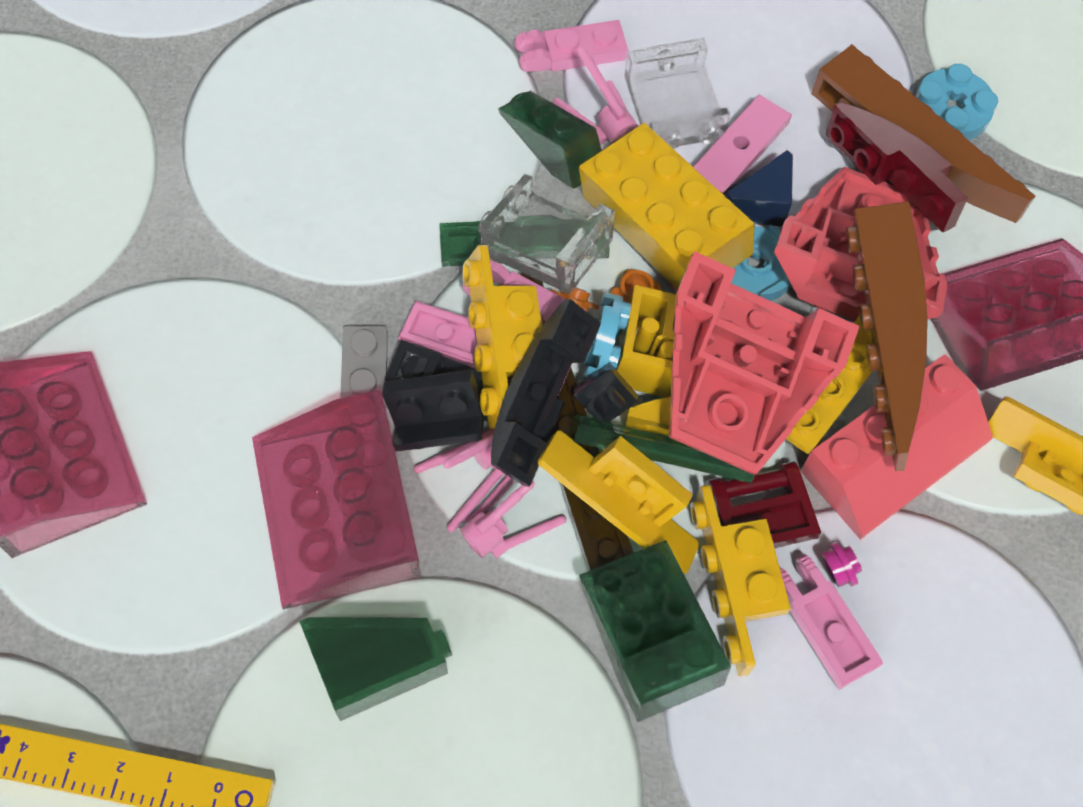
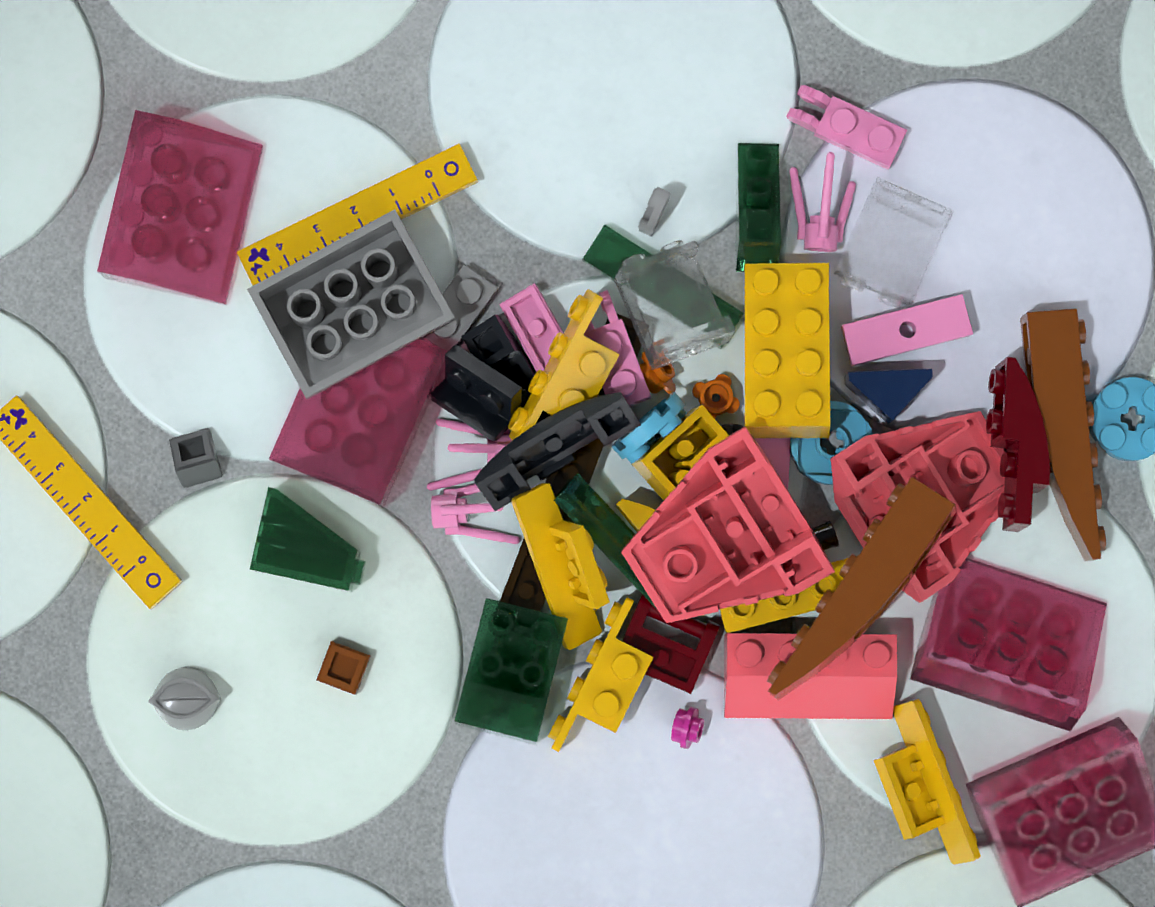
camera: 40 degrees right, 20 degrees up
black tile [574,362,638,427] -> none
bright pink hinge [780,554,883,690] -> none
none -> dark grey slope [169,428,222,488]
none -> yellow tile [237,143,478,286]
none -> light grey slope [247,209,455,399]
none -> dark orange tile [316,641,371,695]
none -> light grey tile [638,187,671,237]

